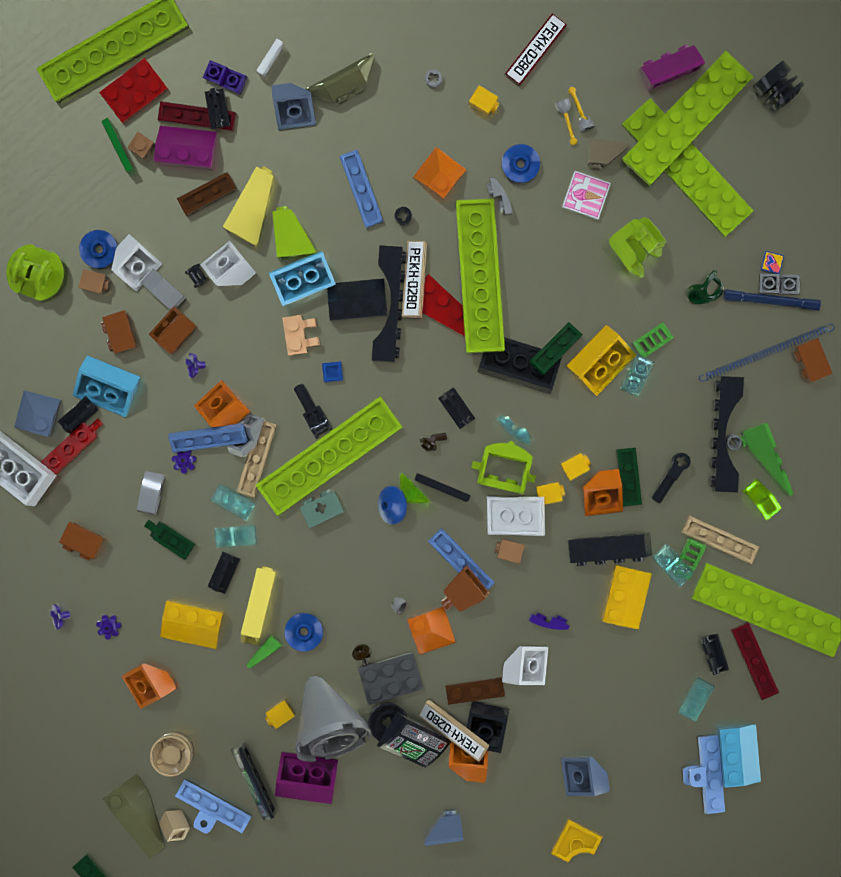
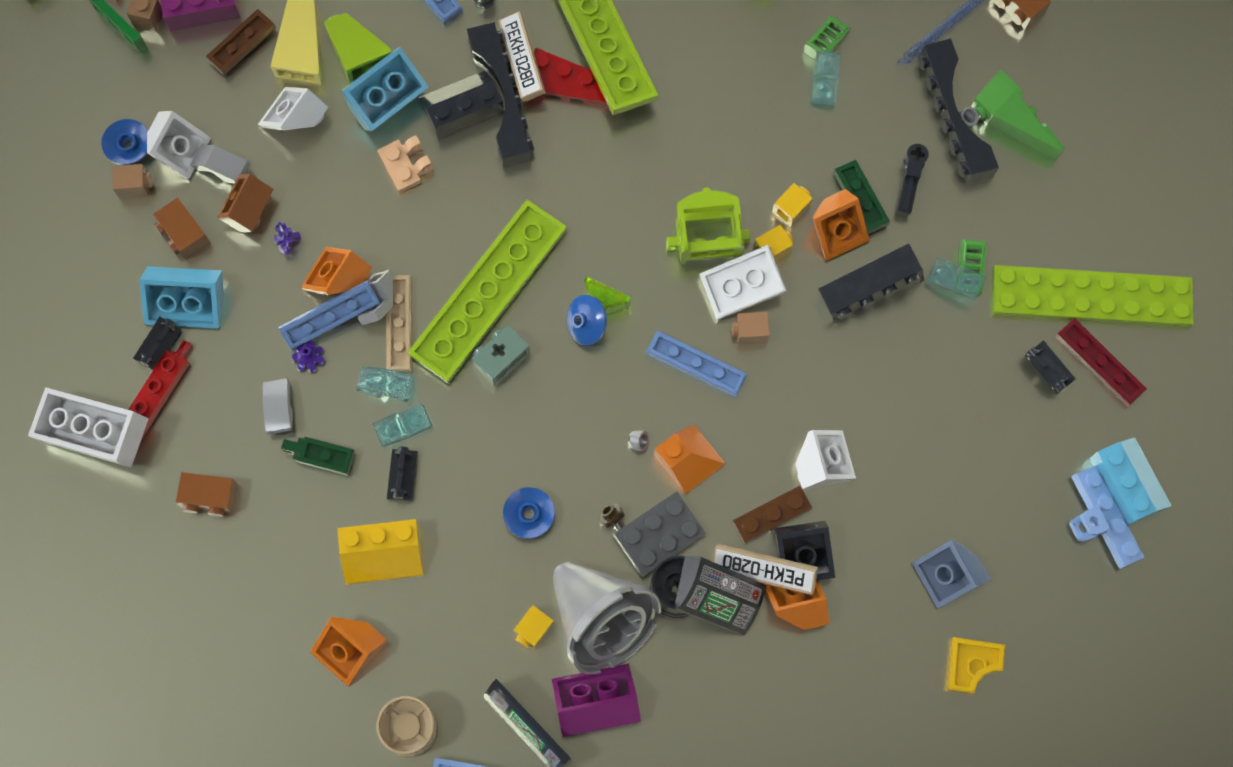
camera: 25 degrees left, 15 degrees down
lime piece [6,244,64,301] -> none
sand blue slope [14,390,61,437] -> none
dark purple plant [50,605,70,630] -> none
dark purple plant [96,614,121,640] -> none
black bush [185,263,210,289] -> none
light yellow slope [241,567,276,646] -> none
bright green slope [246,635,283,669] -> none
black connector [294,383,333,439] -> none
blue tile [322,361,343,382] -> none
black tile [415,473,471,502] -> none
dark brown plate [420,432,447,452] -> none
sand blue slope [424,810,463,846] -> none
black hinge [438,387,475,429] -> none
dark orange torso [441,565,490,612] -> none
black slope [477,337,562,394] -> none
clear light blue slope [496,415,531,444] -> none
dark purple slope [528,612,570,630] -> none
dark green plate [529,322,583,376] -> none
yellow slope [567,325,636,396] -> none
yellow slope [601,564,652,629] -> none
clear light blue slope [679,677,715,722] -> none
tan tile [681,516,759,564] -> none
clear neon green slope [742,478,781,520] -> none

